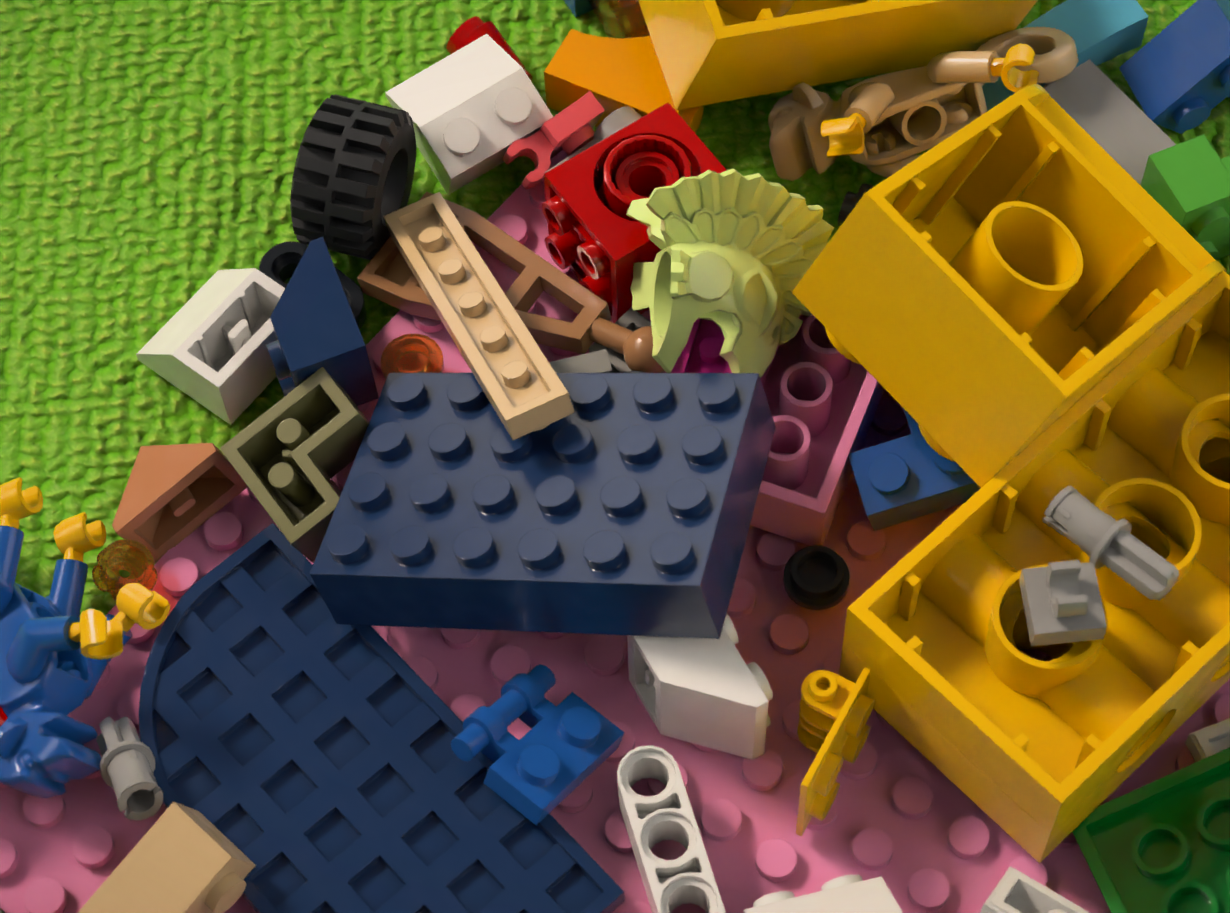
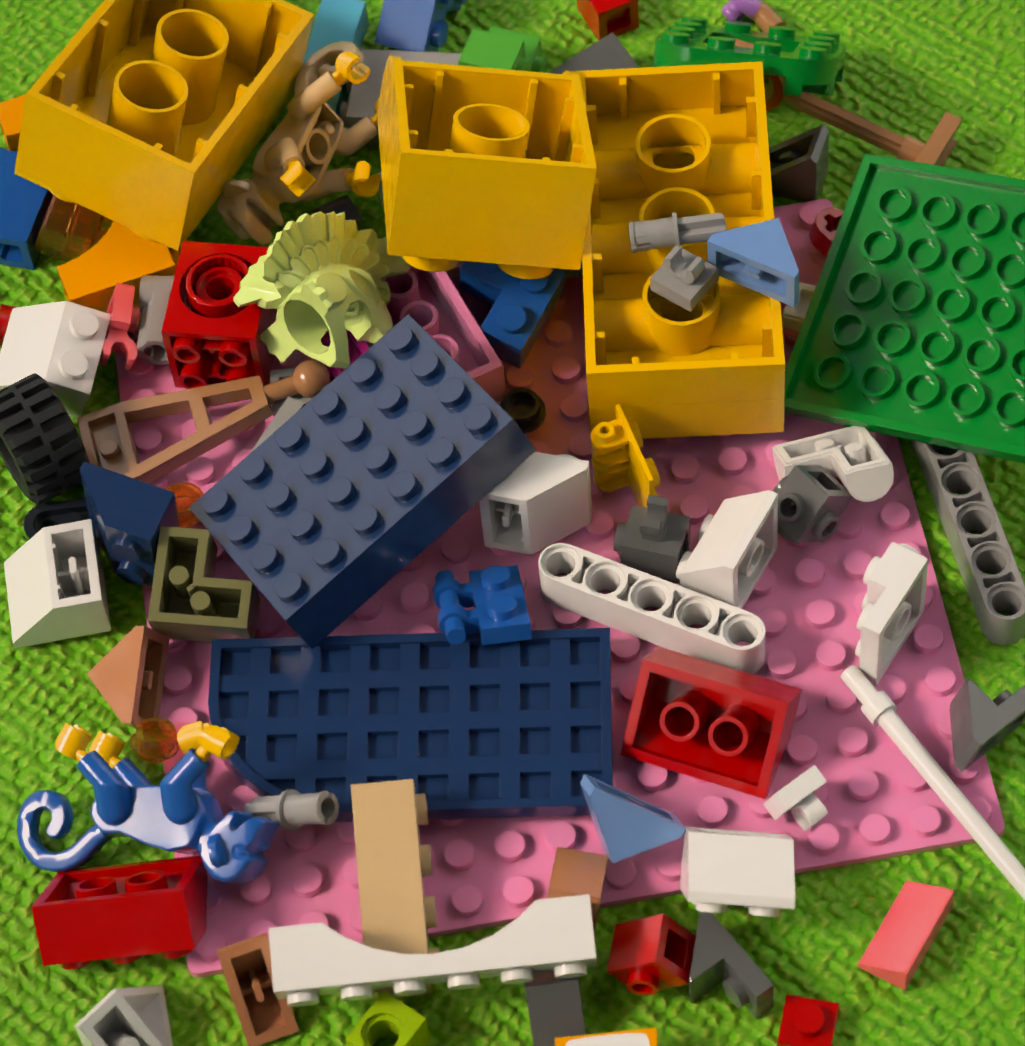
camera: 45 degrees left, 5 degrees down
tan plate [383,192,575,440] -> none
none -> dark grey brick [614,495,690,583]
none -> medium blue slope [707,218,799,307]

